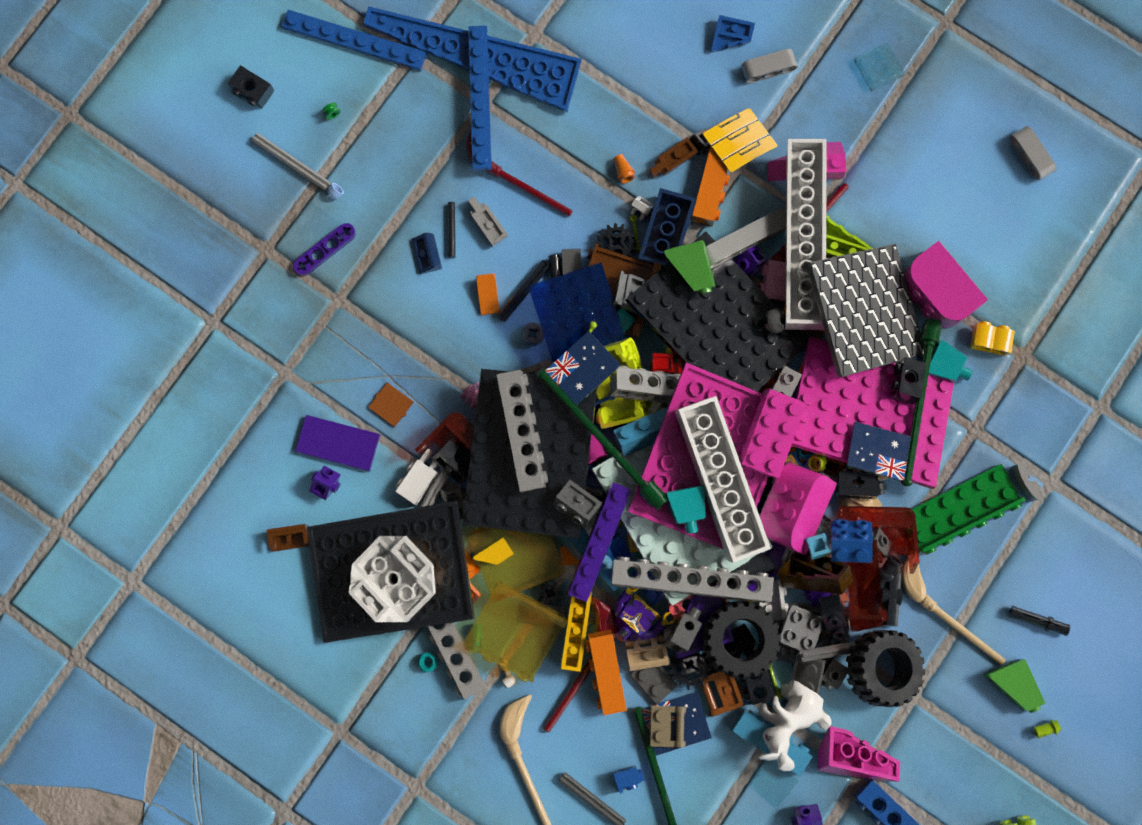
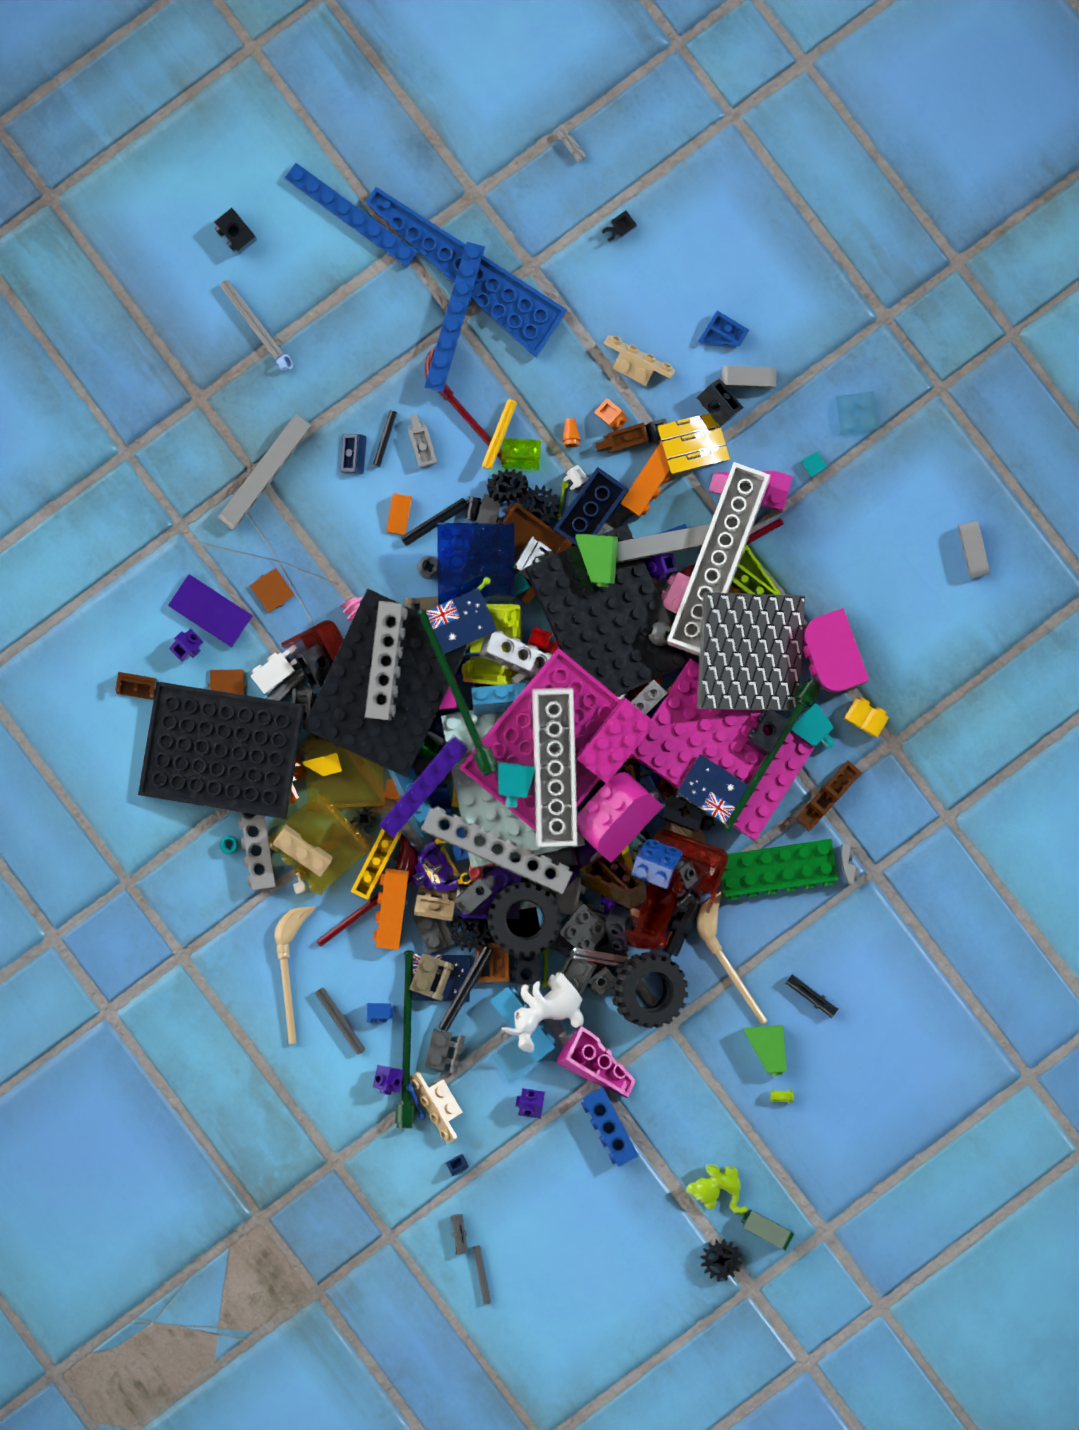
camera: 15 degrees right, 5 degrees up
dark purple beam [293,223,356,276] -> none
green bush [322,102,341,120] -> none
white piece [349,536,435,622] -> none
dark grey bracket [553,480,602,527] -> none
medium azure slope [806,533,831,560] -> none
plate [808,453,827,472] -> none
none -> dark orange piece [208,669,246,695]
none -> light grey beam [218,414,312,530]
none -> tan arch [273,824,333,877]
none -> dark grey plate [425,1029,465,1074]
none -> black axle [439,945,493,1032]
none -> yellow axle [482,399,517,470]
none -> black gear [487,468,529,504]
none -> clear neon green bracket [501,438,541,470]
none -> orange bracket [594,399,628,431]
none -> tan bracket [604,335,676,386]
none -> black brick [696,379,744,426]
none -> reddish brown slope [795,760,862,832]
none -> teal tile [801,452,827,478]

